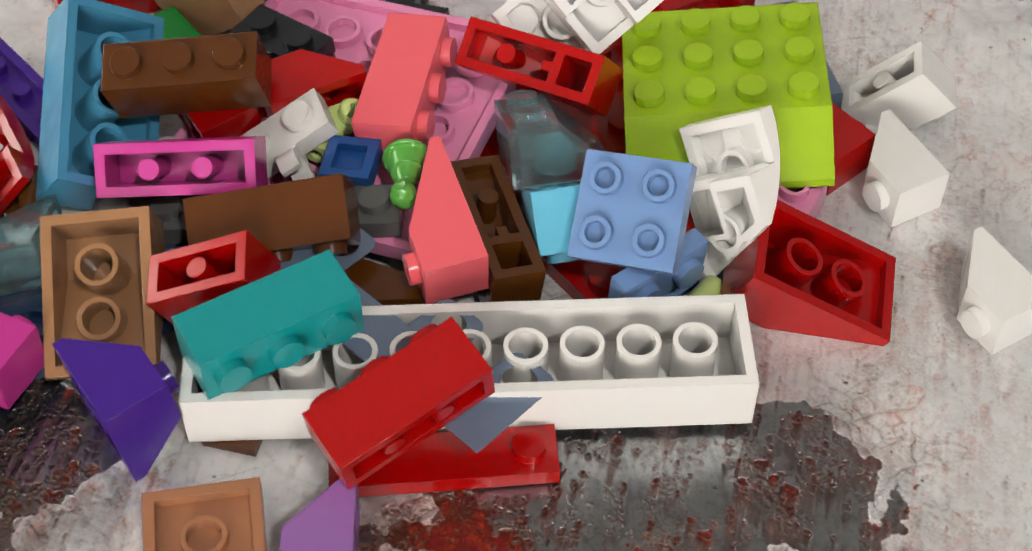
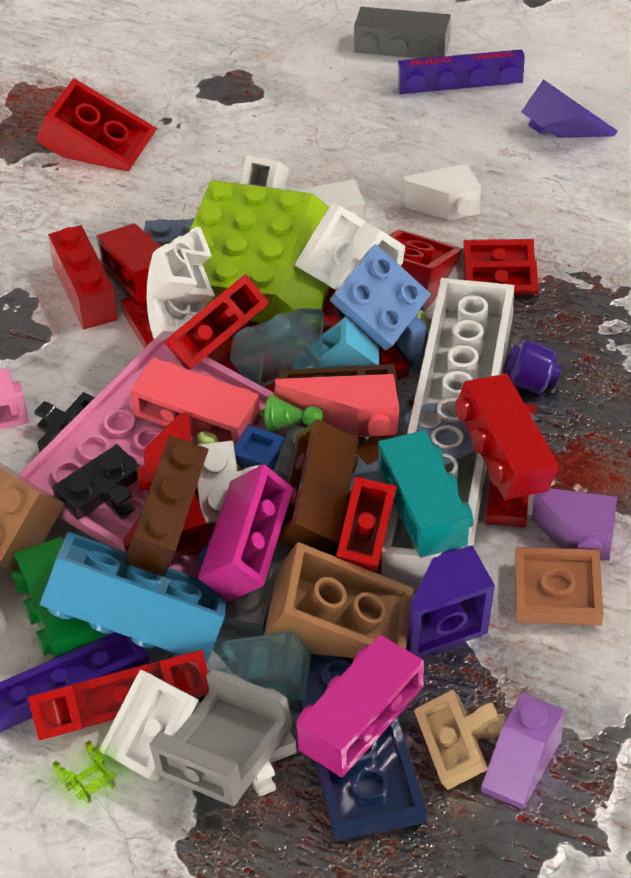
camera: 75 degrees left, 5 degrees down
none -> red slope [463,239,538,295]
none -> dark purple head [503,340,562,395]

